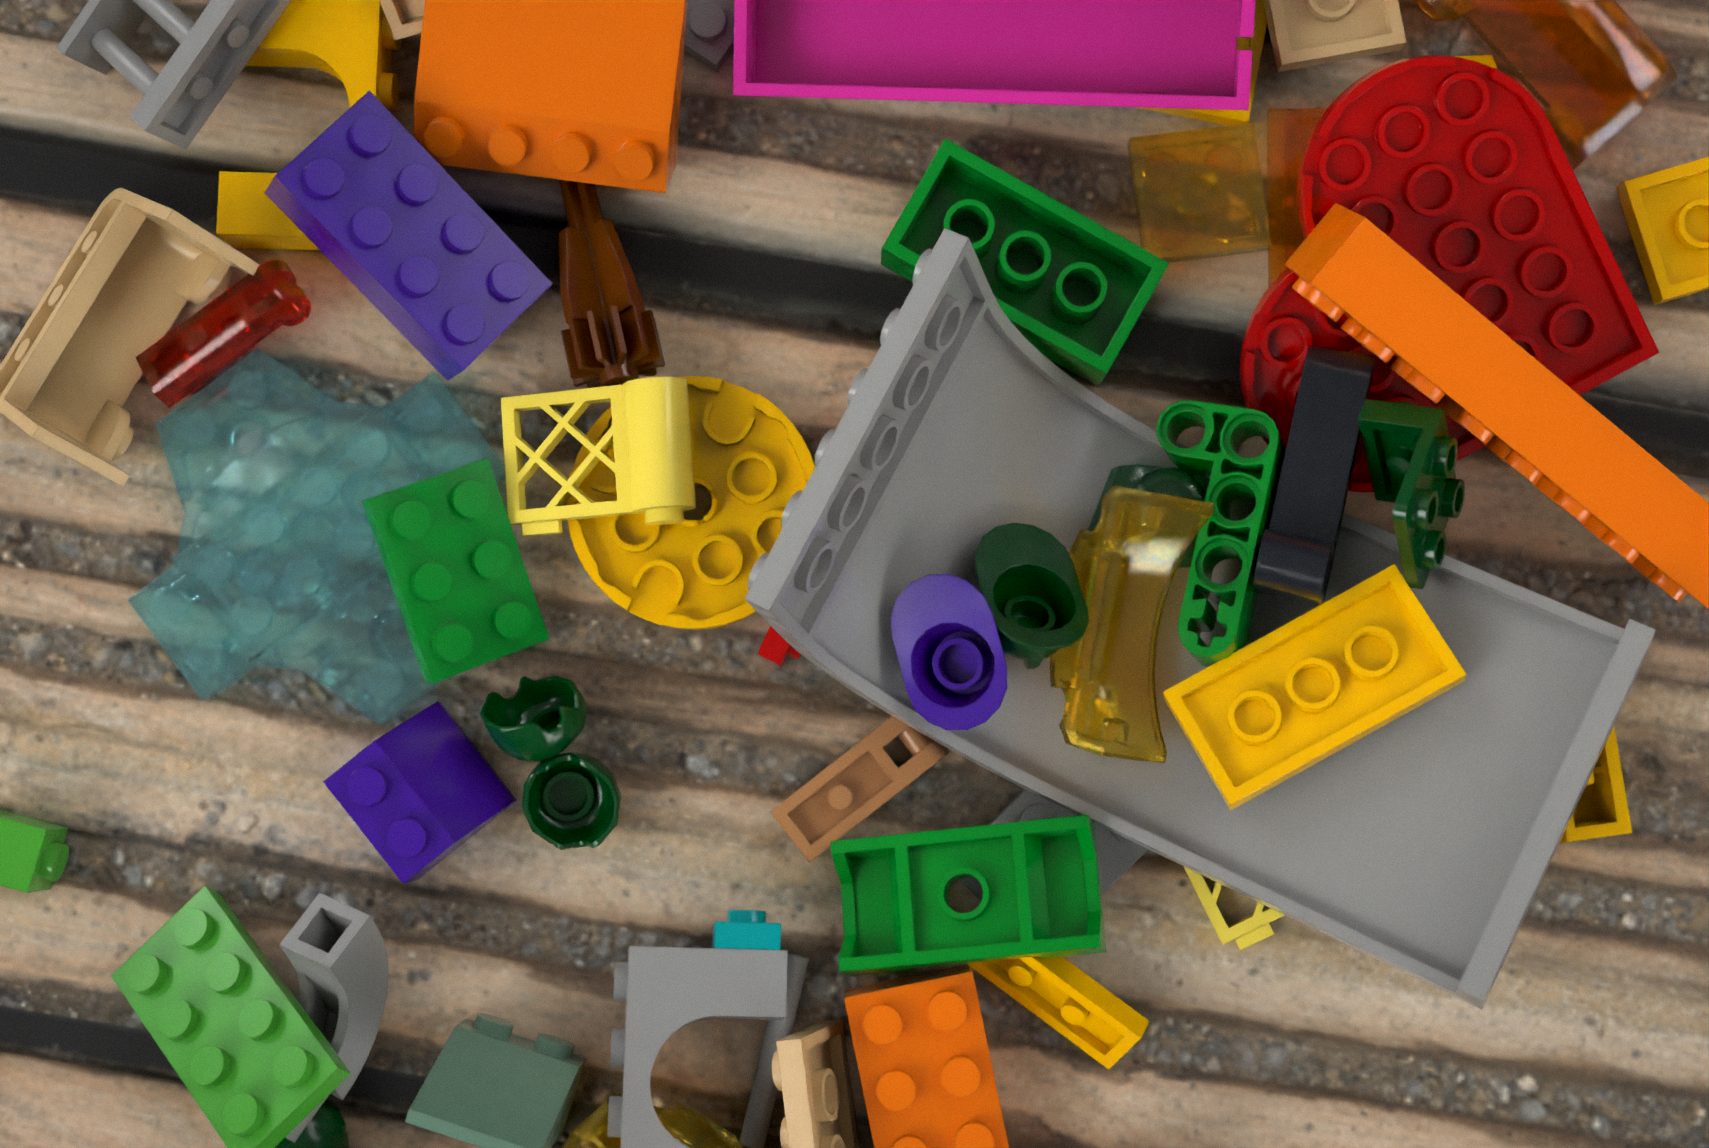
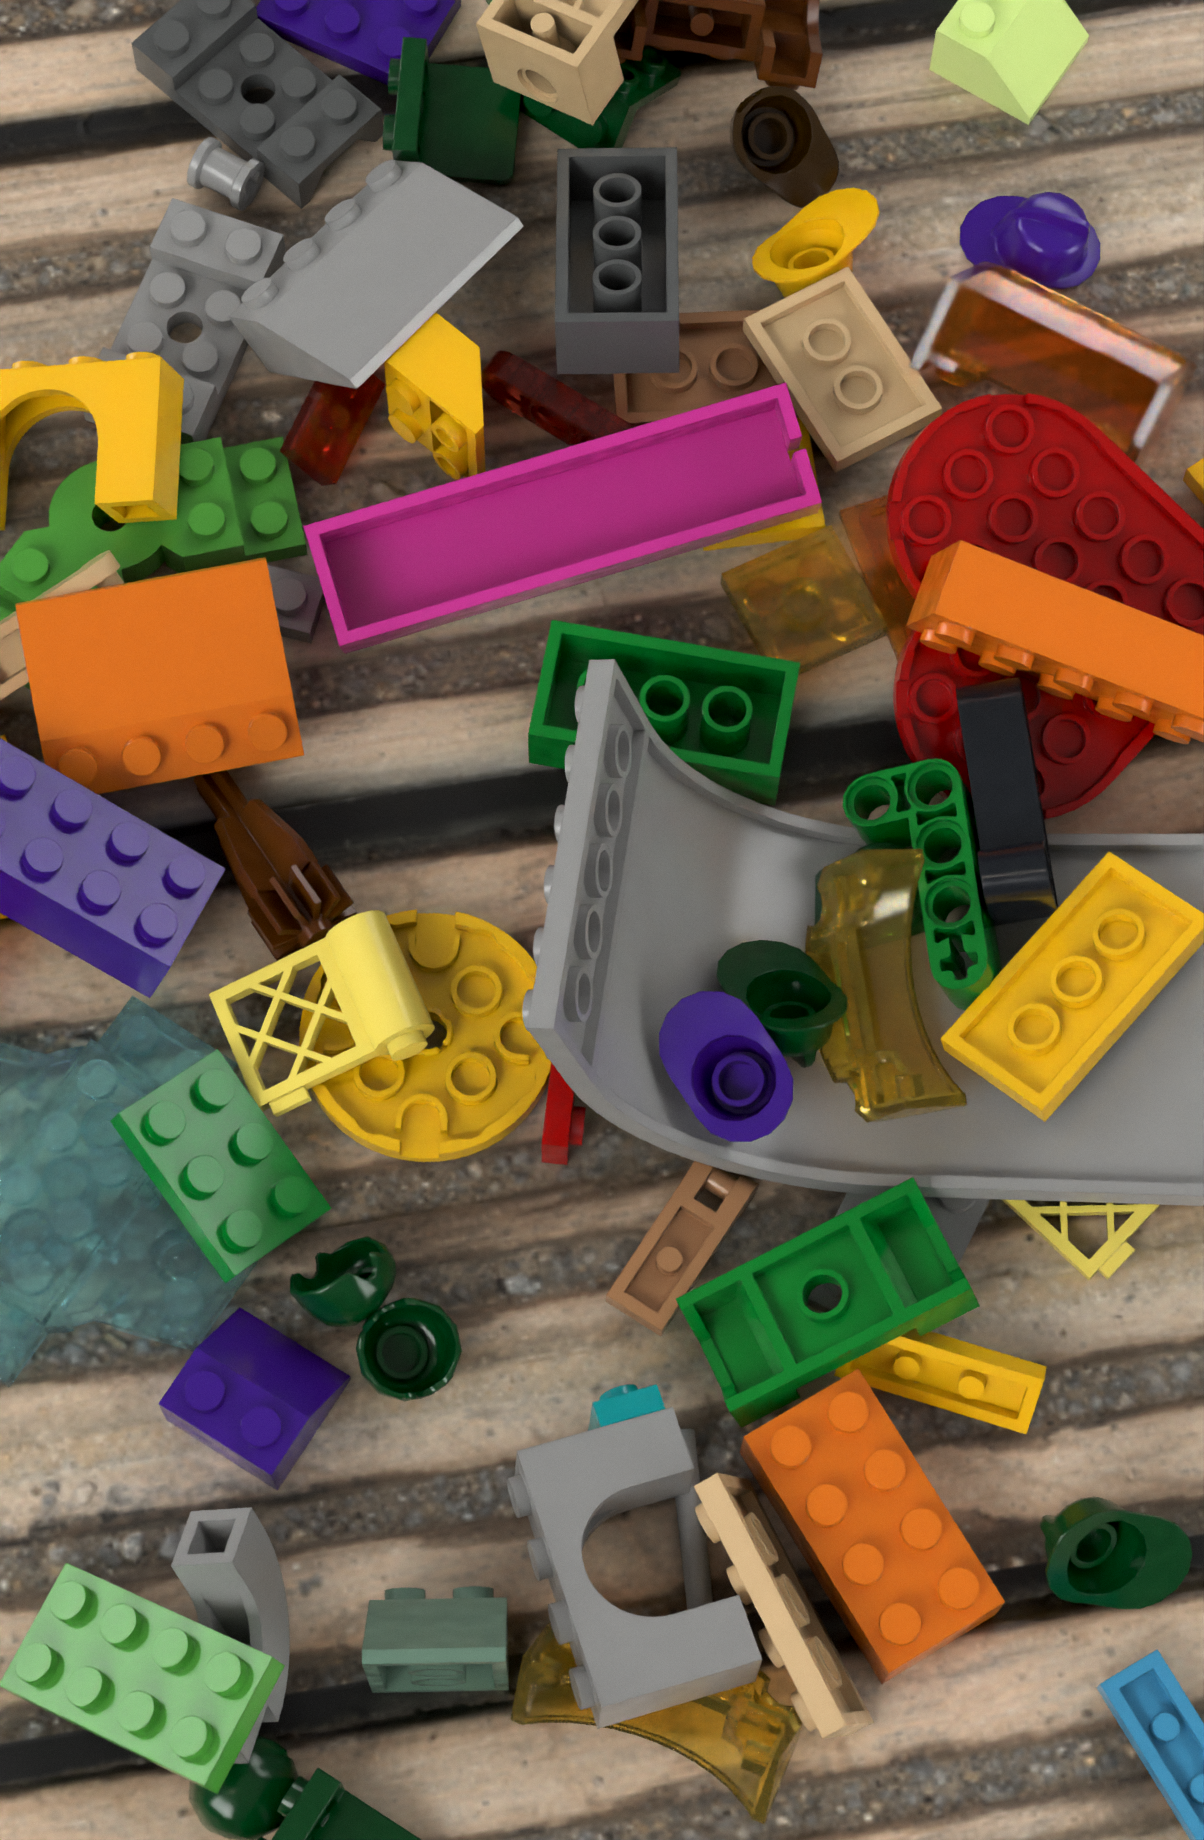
camera: 20 degrees left, 15 degrees down
dark green bracket [1358,399,1465,590] -> none

